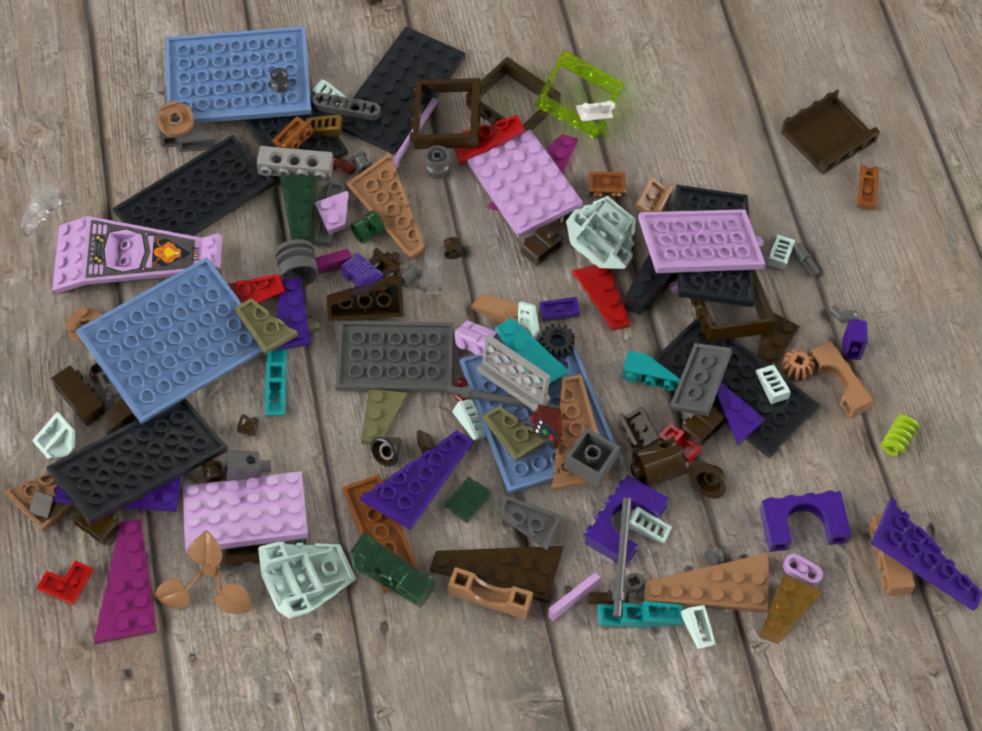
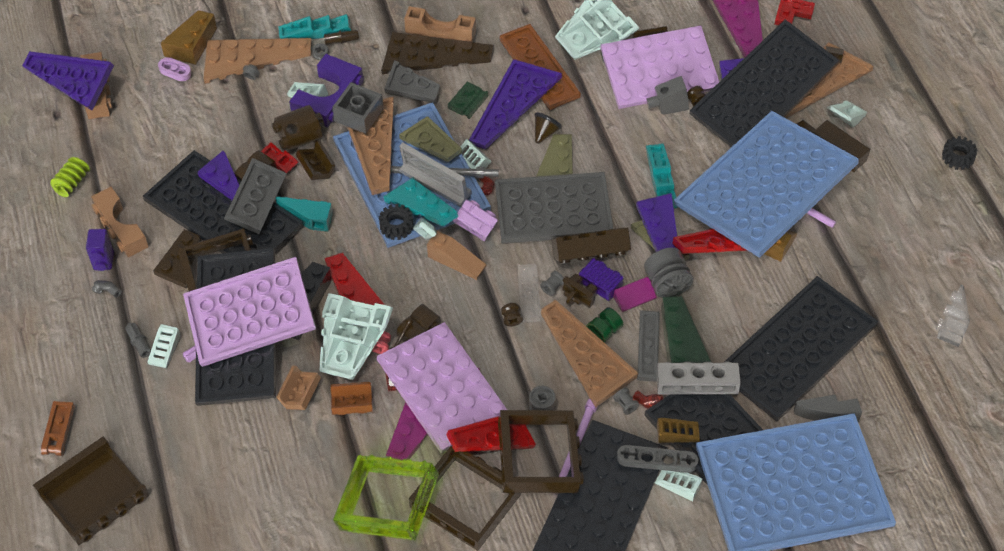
camera: 175 degrees right, 5 degrees down
lavender wing [52,216,222,293] -> none
medium nougat plate [66,307,101,344] -> none
medium nougat plant [155,530,253,614] -> none
medium nougat plate [157,101,194,138] -> none
olive wing [235,299,298,355] -> none
dark brown wheel [237,414,259,437] -> none
clear smoke wheel [270,68,290,93] -> none
dark orange bracket [272,116,313,149] -> none
lavender wing [315,191,349,234] -> none
clear green wedge [350,532,434,608] -> none
dark brown slope [416,430,435,455] -> none
clear red slope [530,404,563,449] -> none
dark purple plate [539,297,580,322] -> none
lavender tile [548,573,600,622] -> none
white hinge [576,101,615,121] -> none
dark grey bar [612,498,631,618] -> none
light aqua slope [680,605,716,649] -> none
dark brown piece [687,460,726,499] -> none
light aqua slope [756,365,791,404] -> none
dark purple arch [759,490,851,552] -> none
nougat gear [782,348,815,381] -> none

